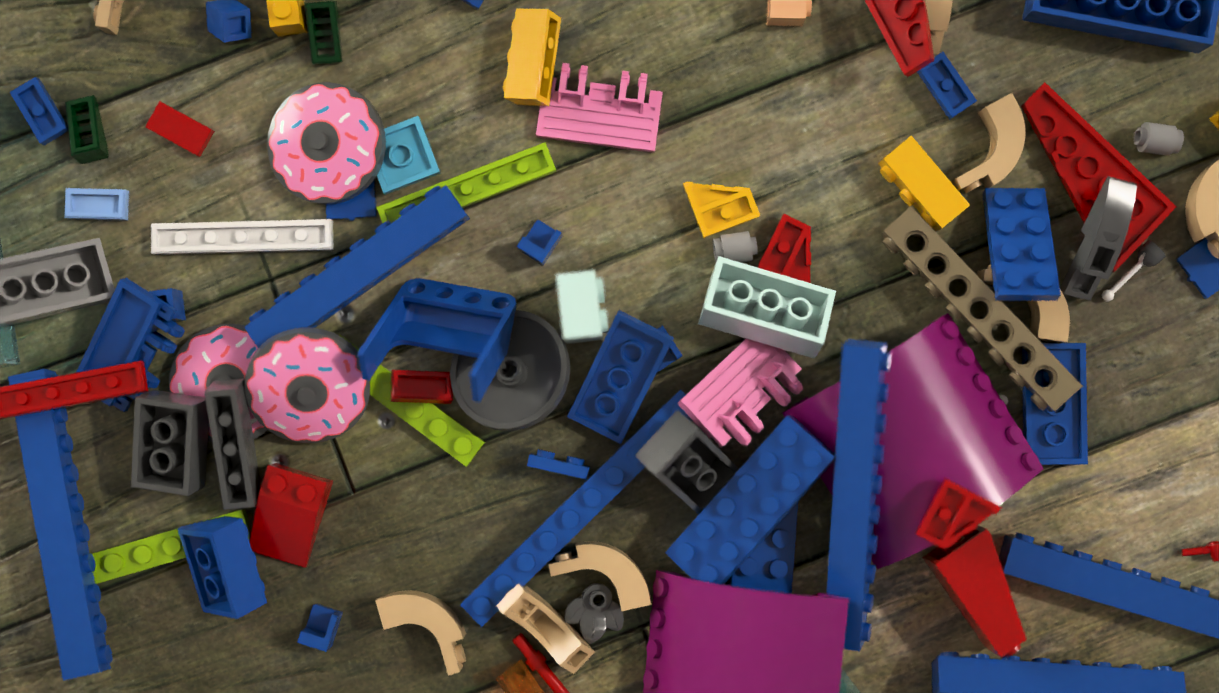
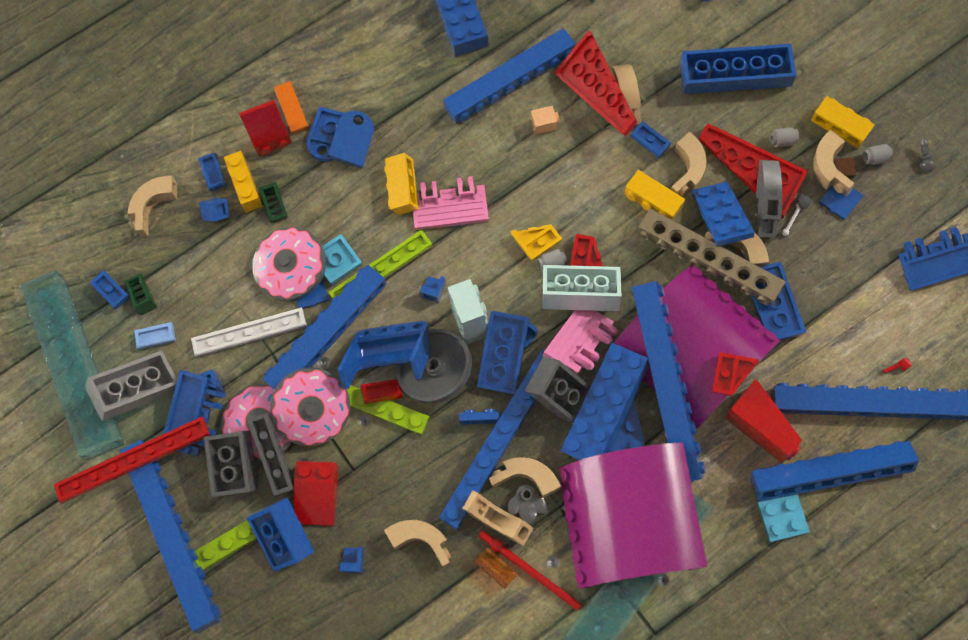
camera: 10 degrees left, 15 degrees down
red tile [145,101,215,157] -> none

